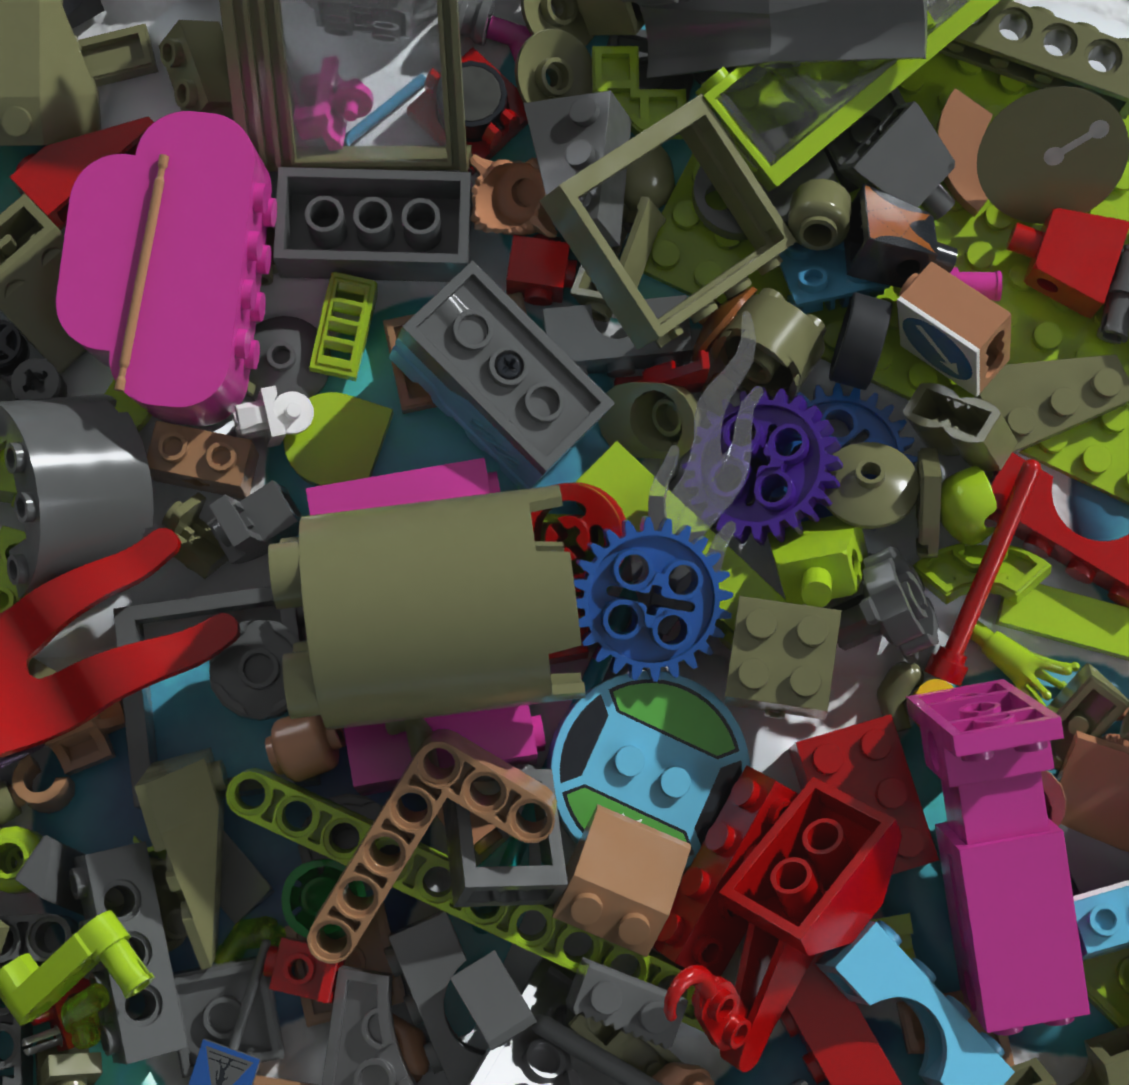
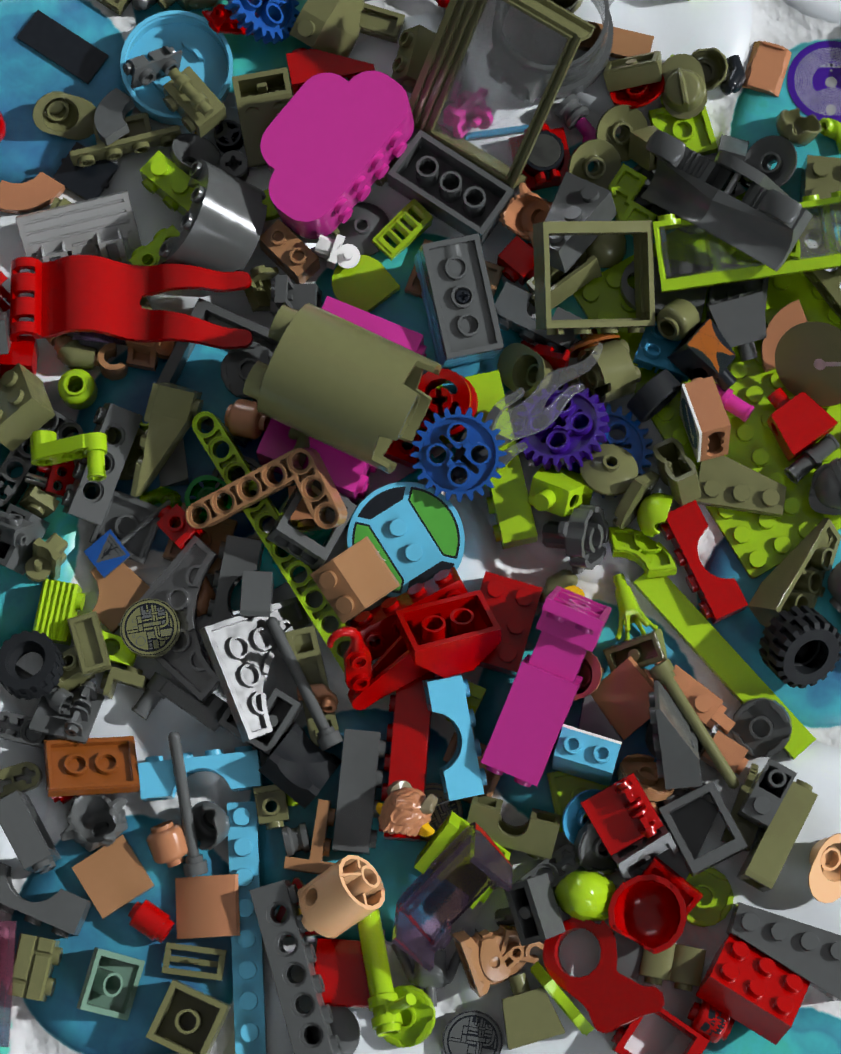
camera: 40 degrees right, 0 degrees up
dark grey slope [15,835,86,916] -> none
clear neon green arm [61,983,110,1049] -> none
medium nougat piece [114,154,169,392] -> none
dark grey brick [565,957,688,1050] -> none
olive brick [725,596,842,720] -> none
red piece [924,459,1041,686] -> none

